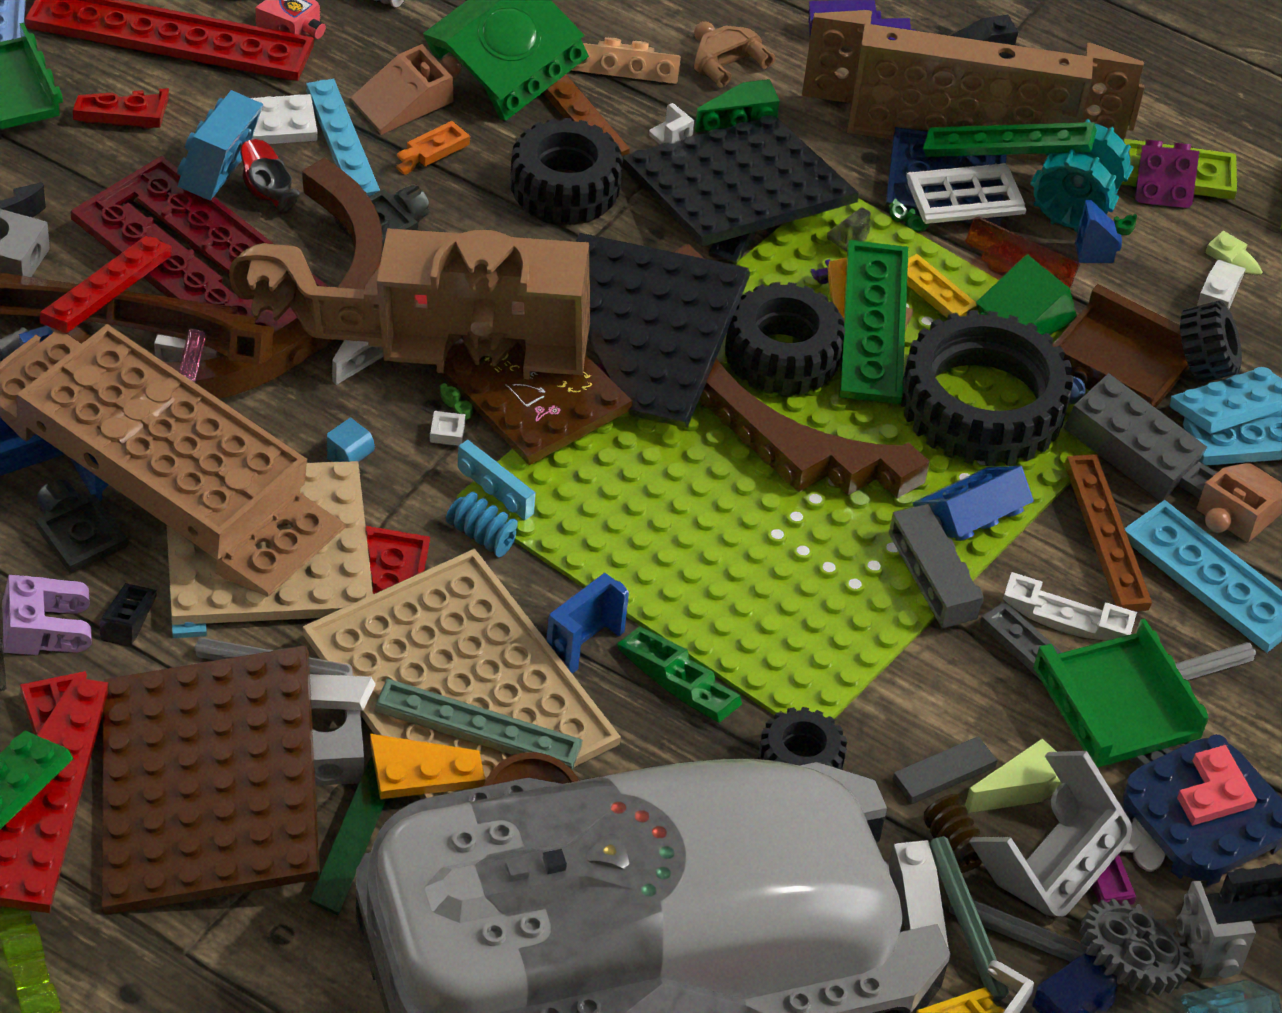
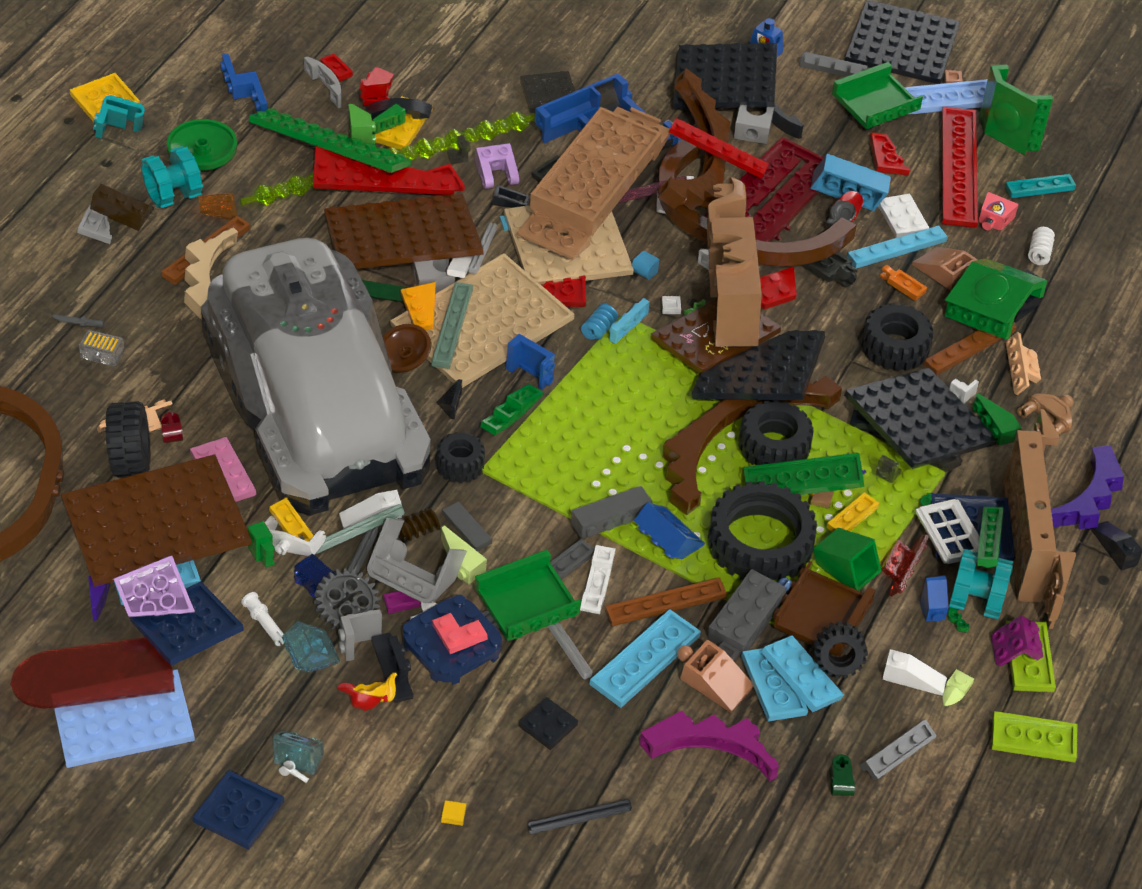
camera: 85 degrees right, 0 degrees up
none -> black slope [436,379,463,420]

